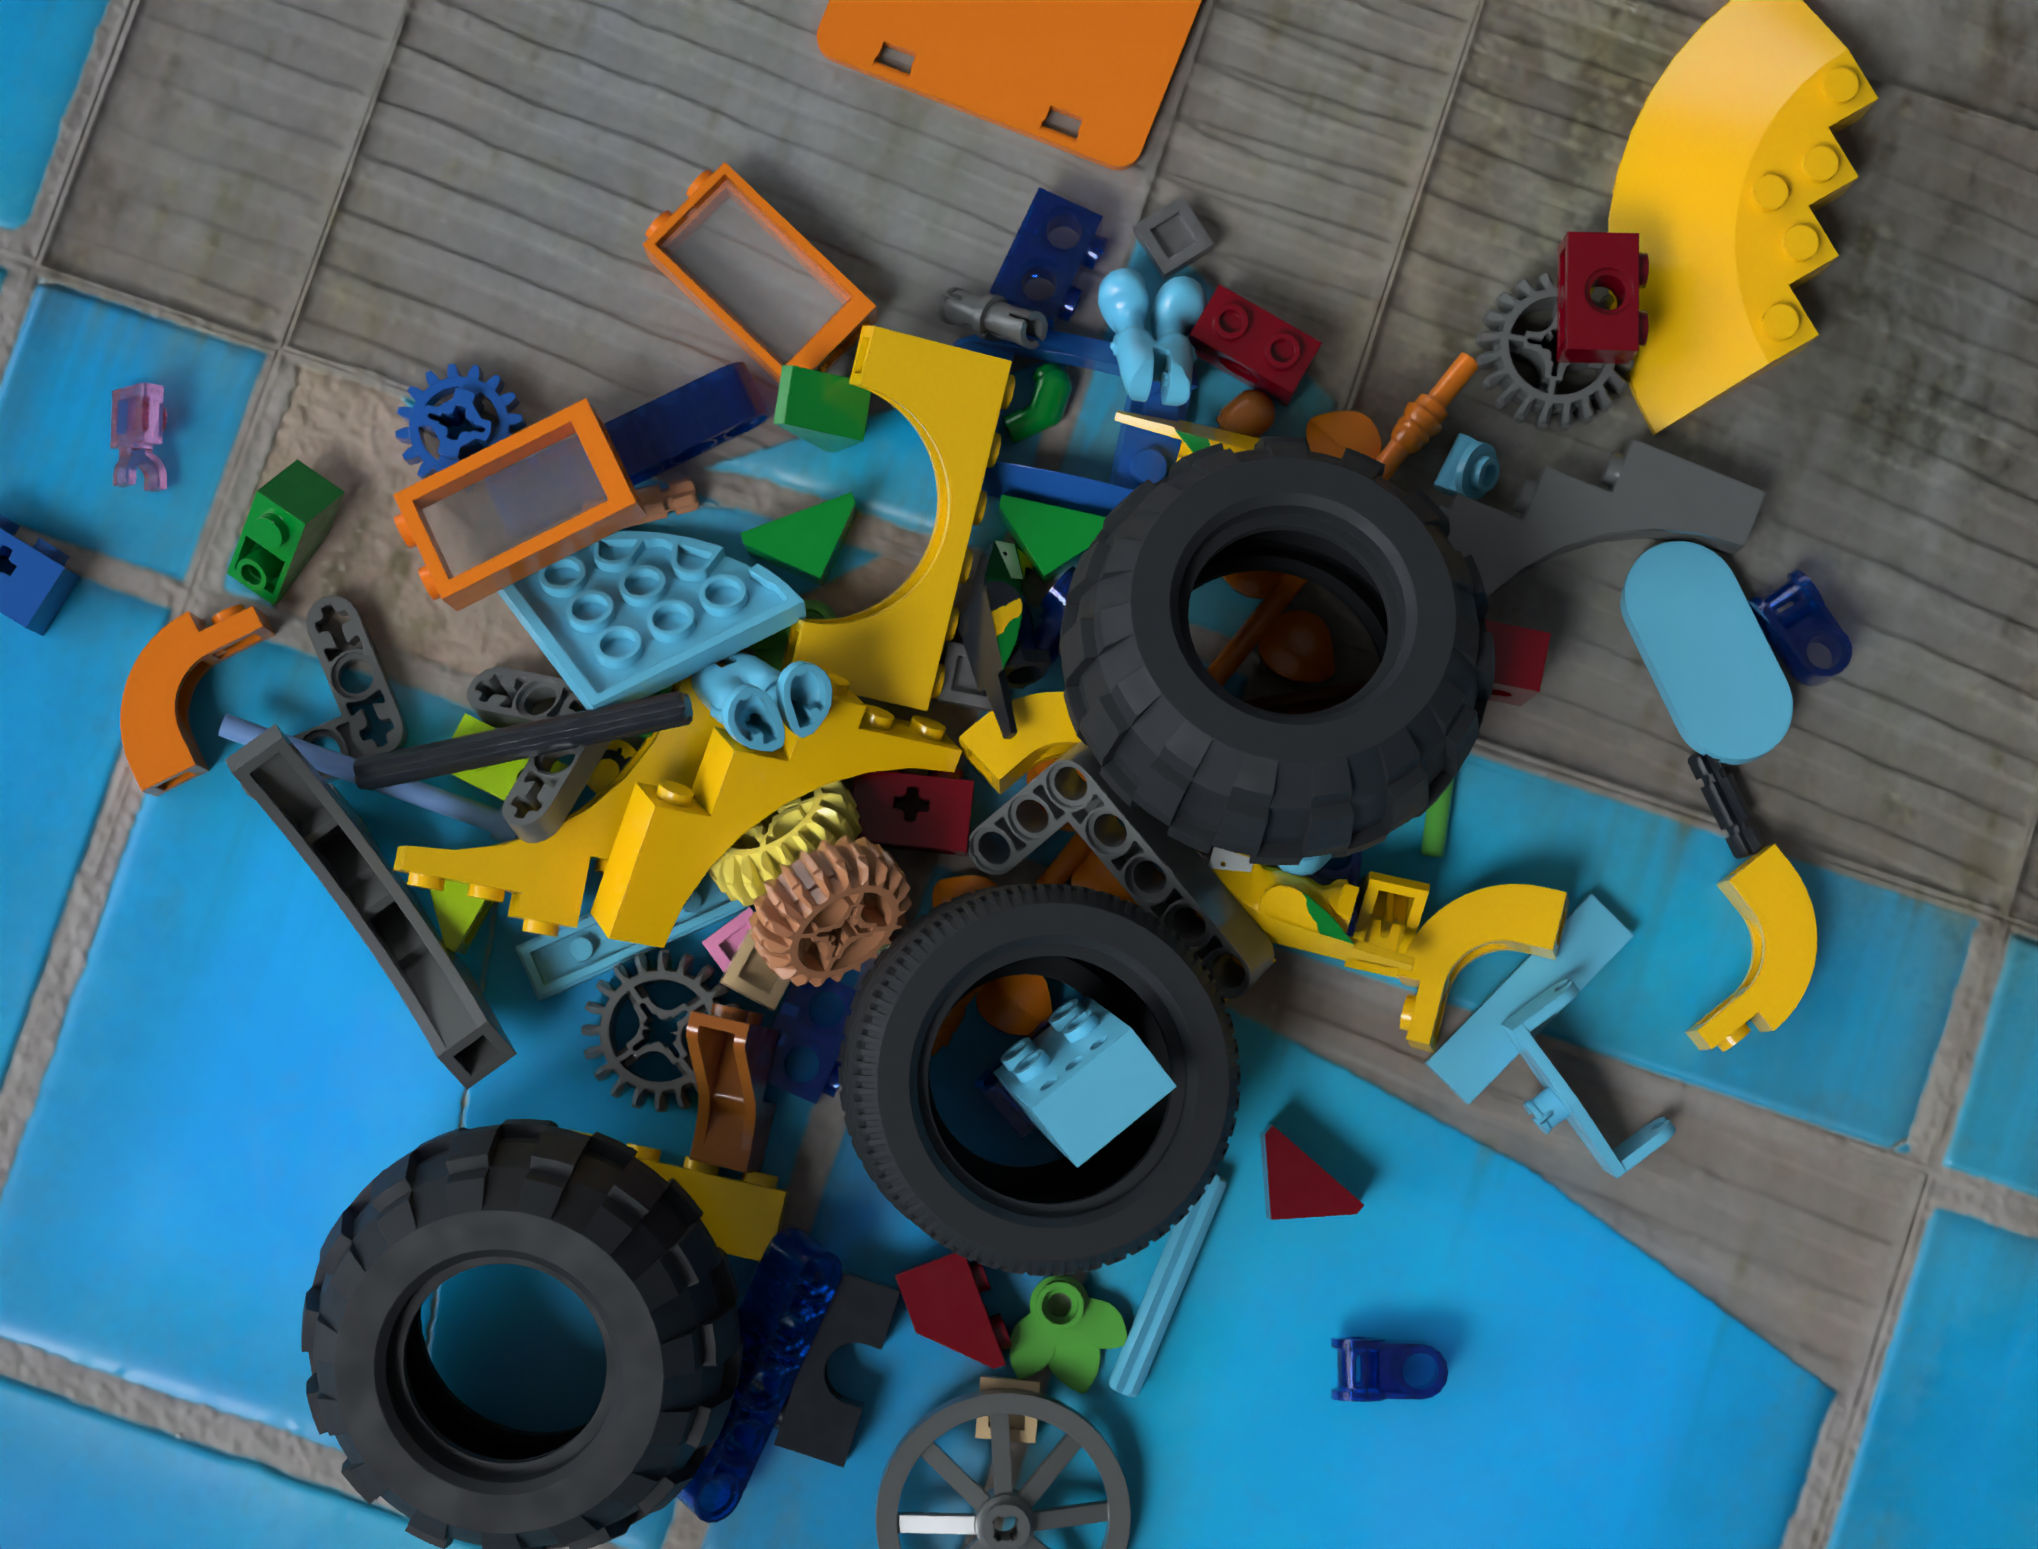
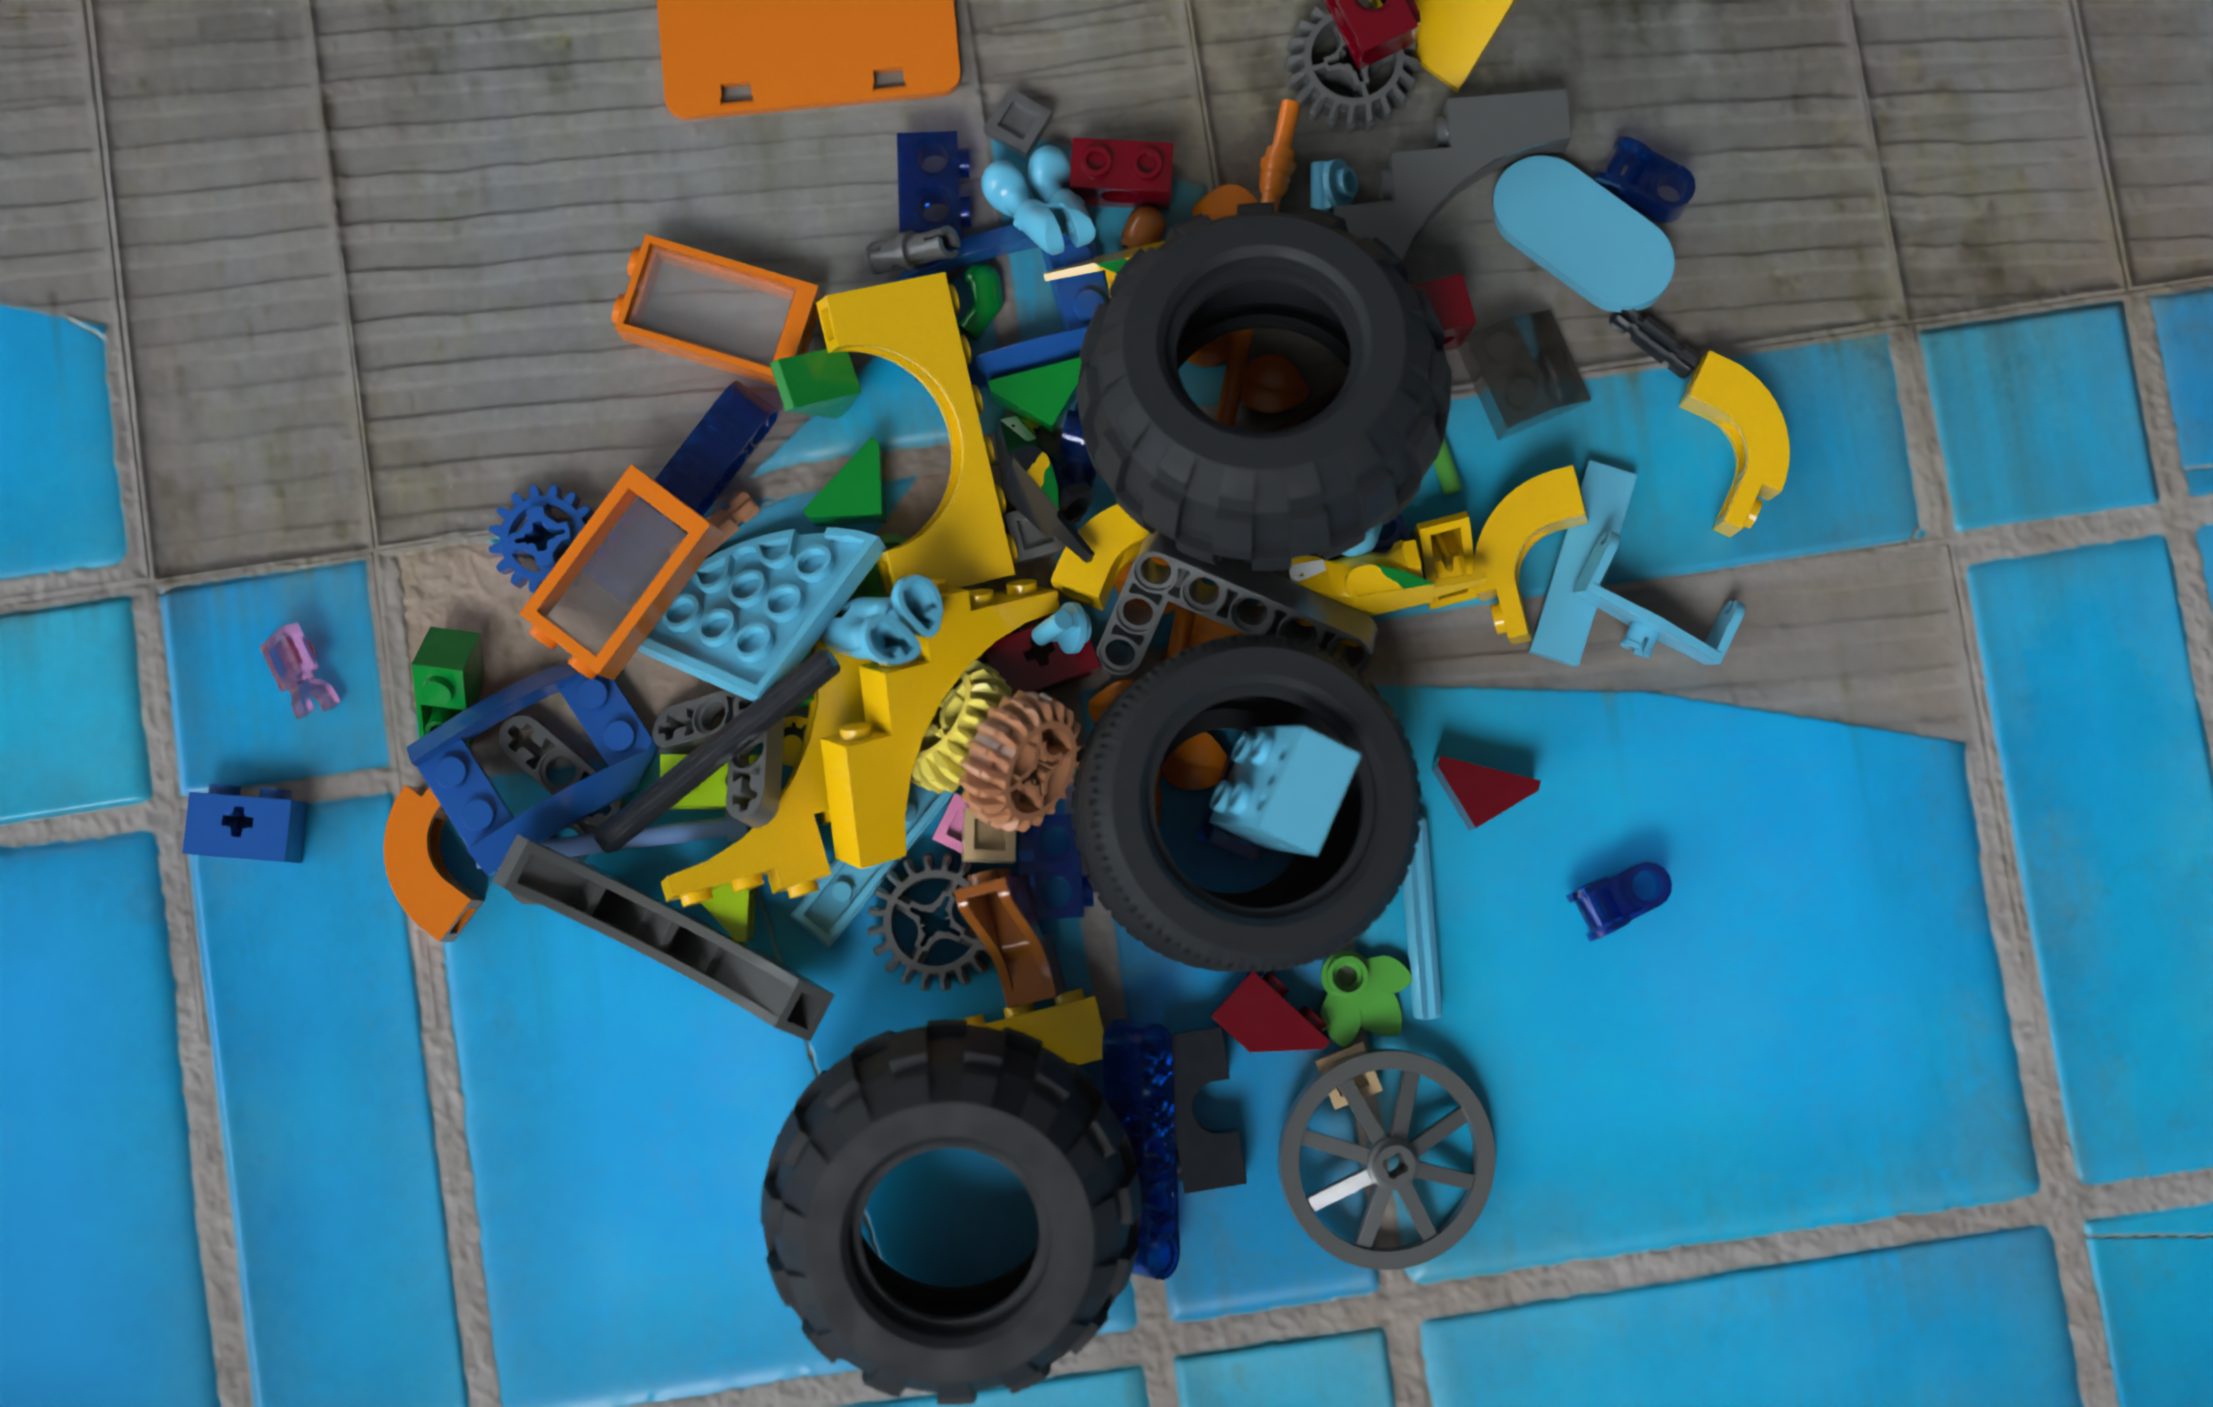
camera: 20 degrees left, 0 degrees up
none -> blue wedge [406,665,659,877]
none -> medium azure plate [1031,602,1091,654]
none -> clear smoke slope [1458,309,1591,441]

